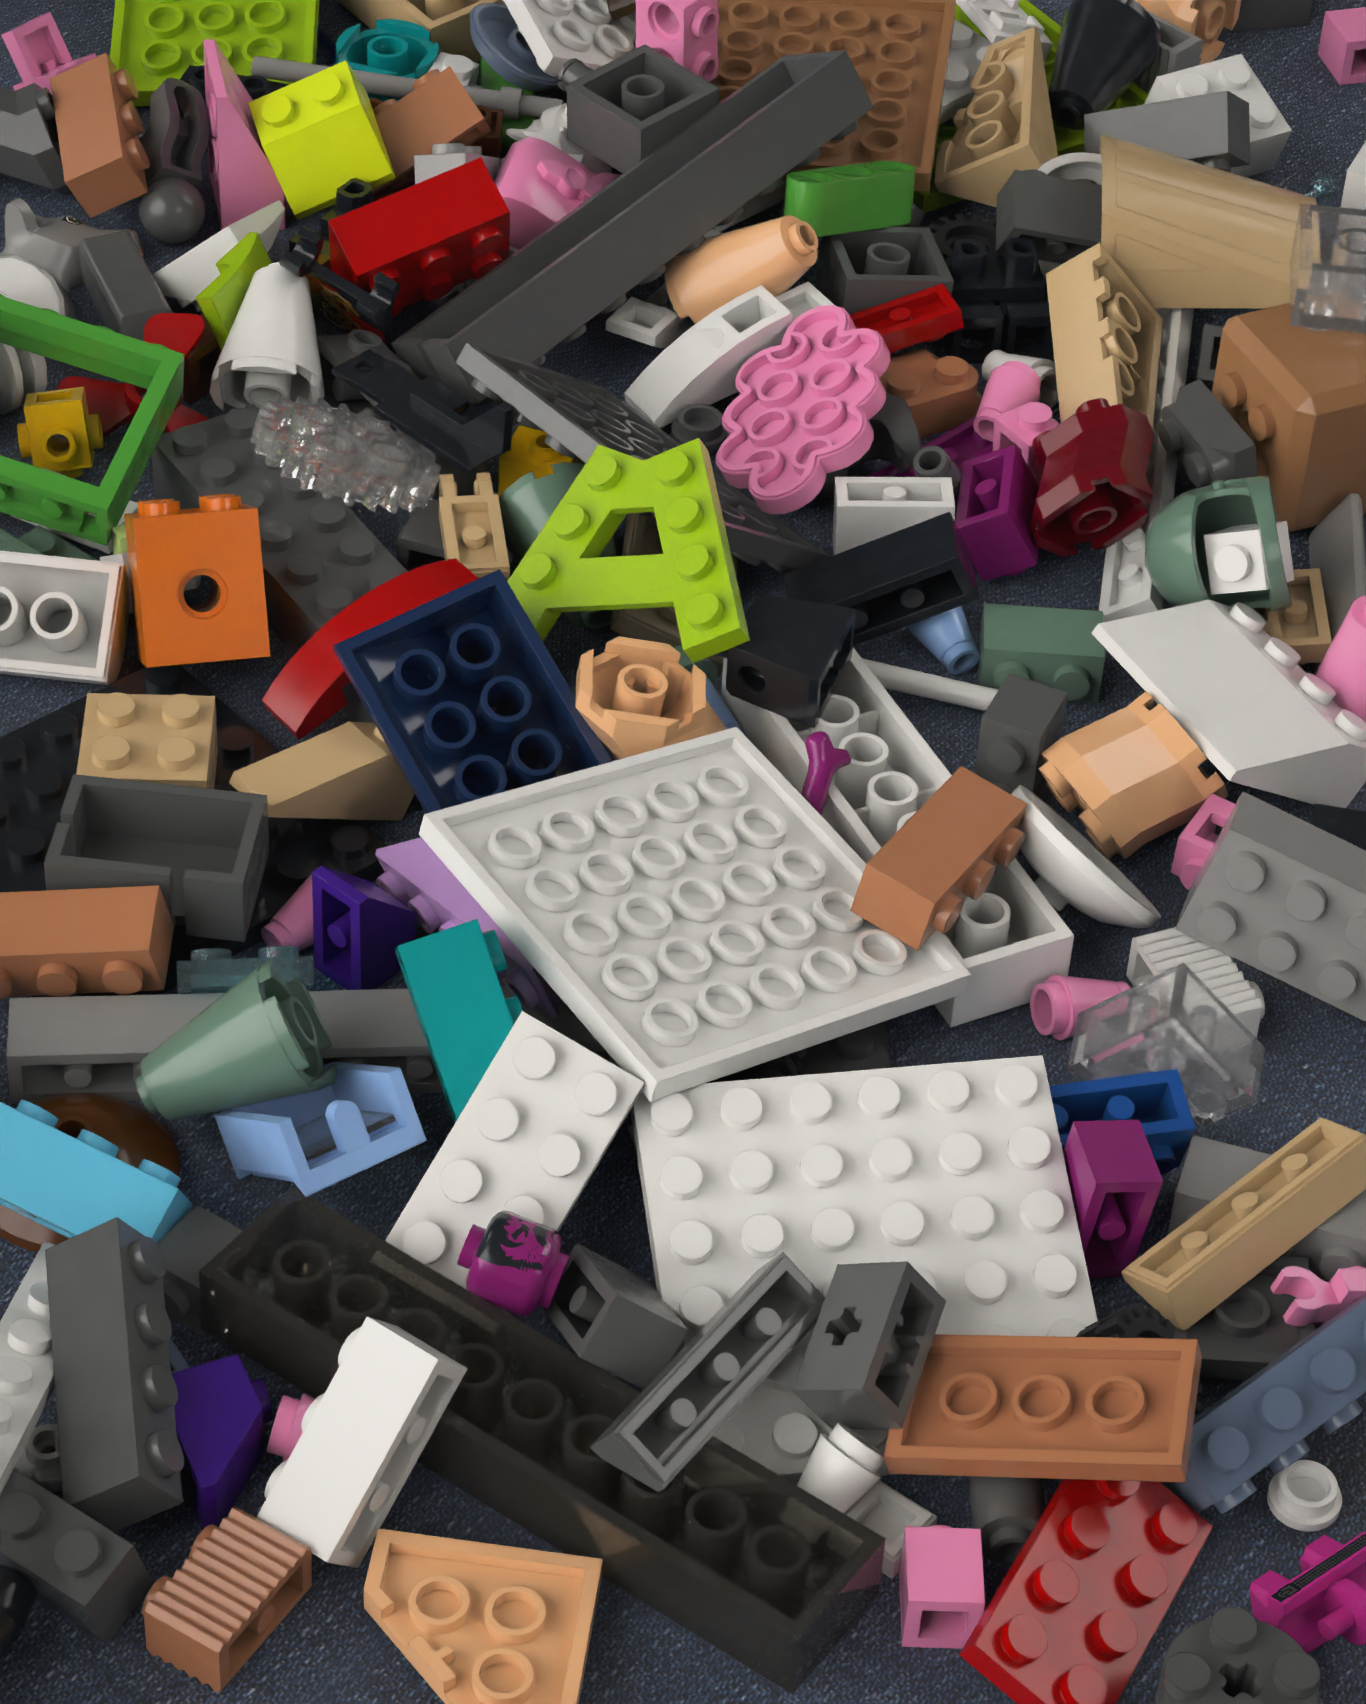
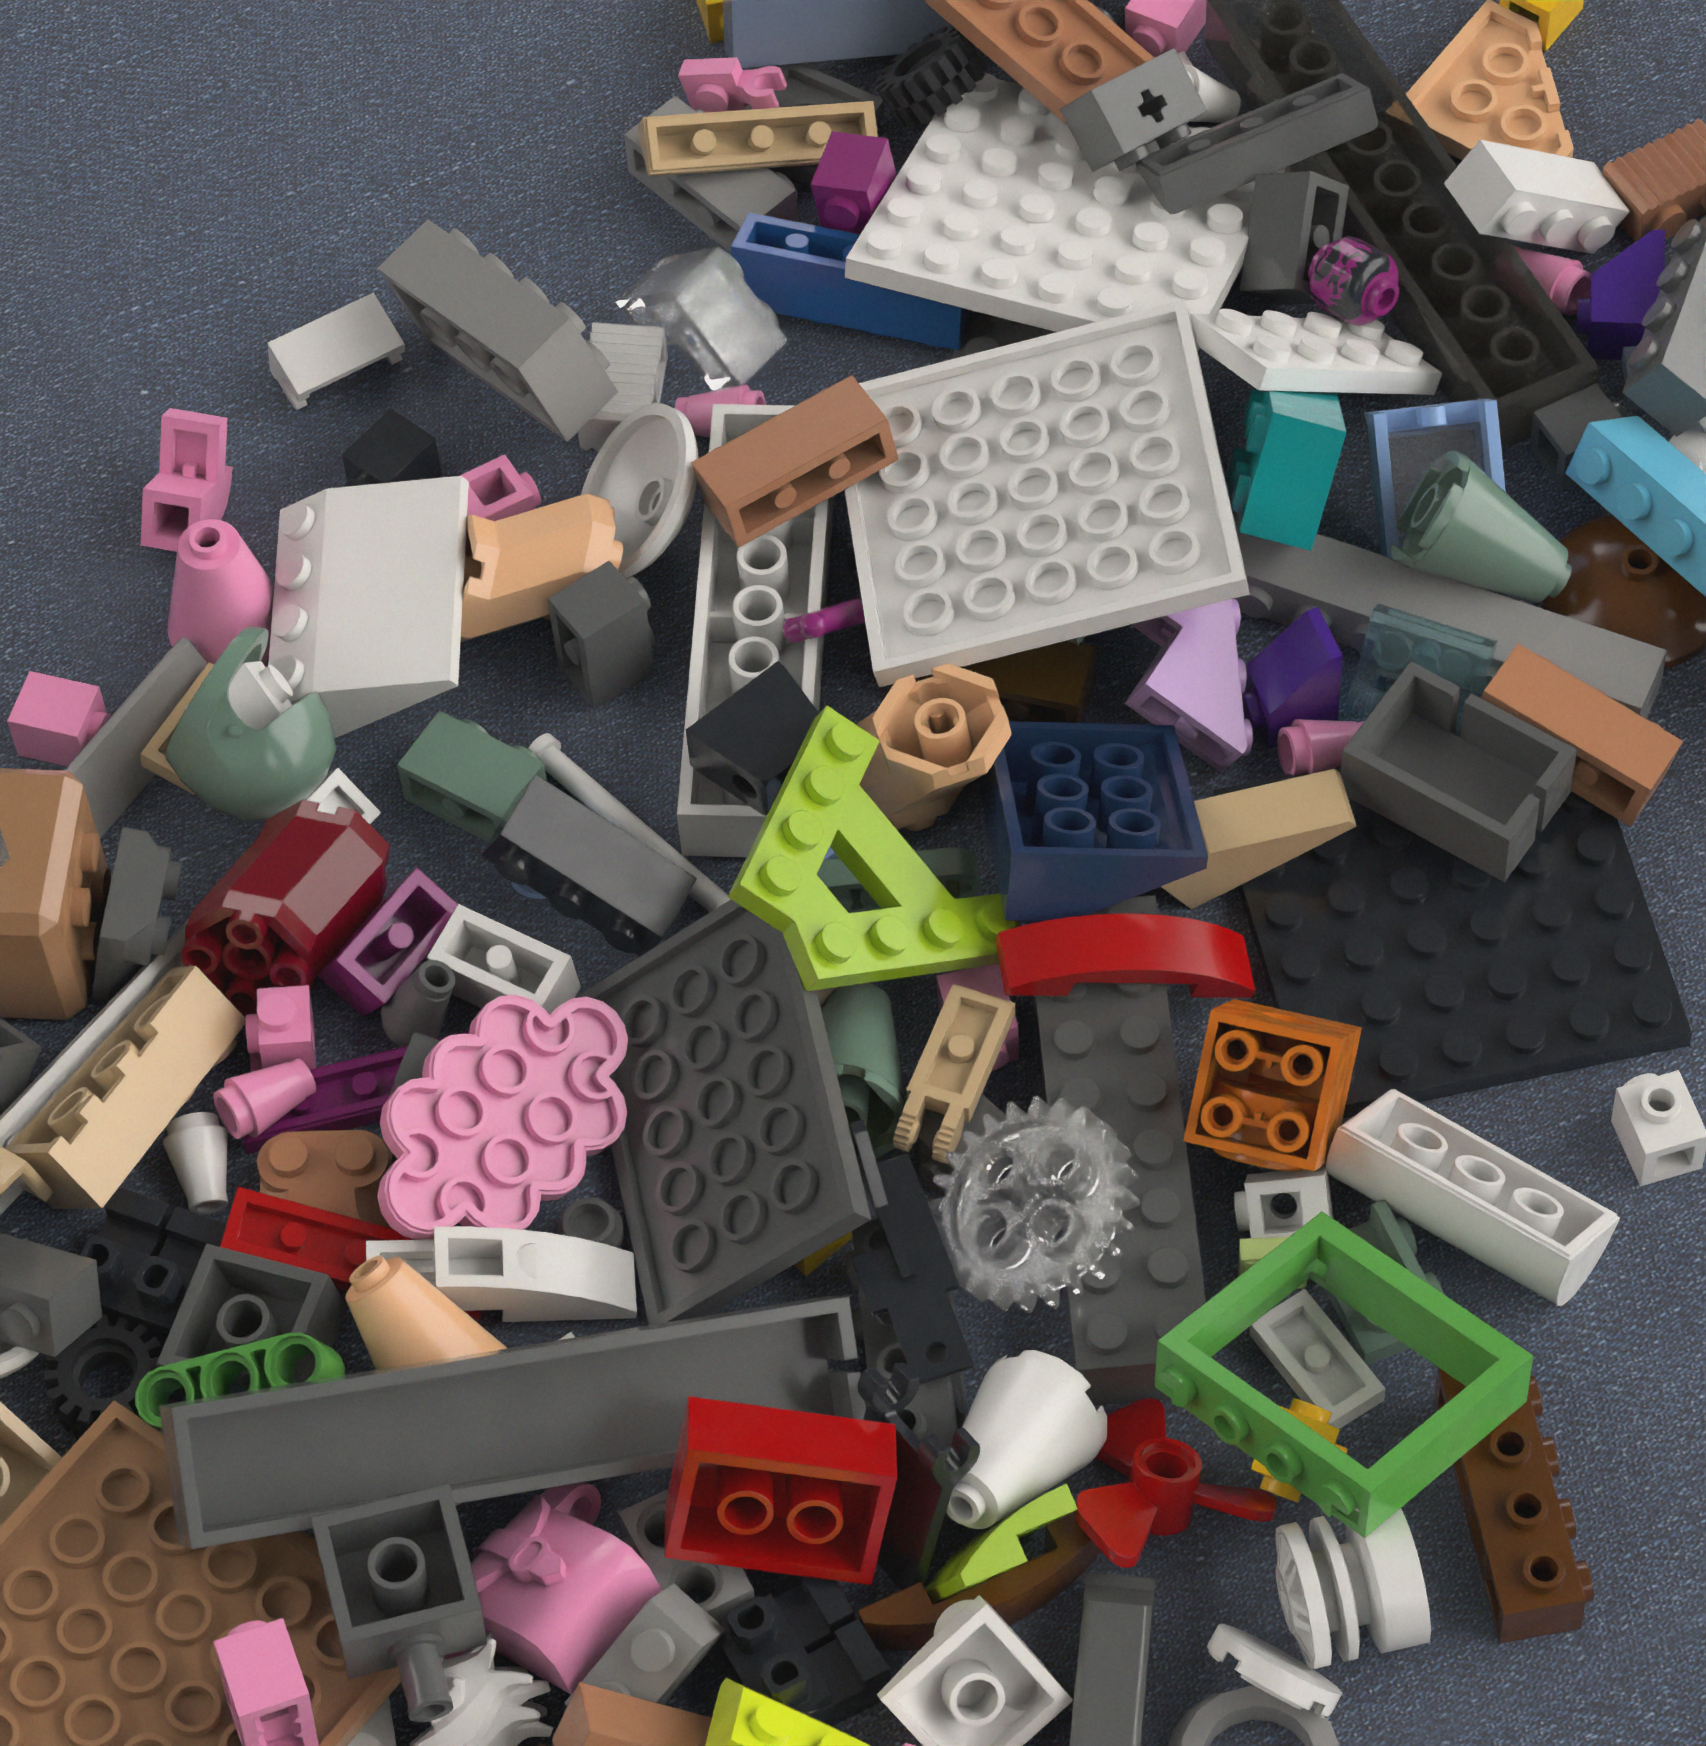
camera: 145 degrees left, 15 degrees up
tan brick [76,692,218,789] -> none

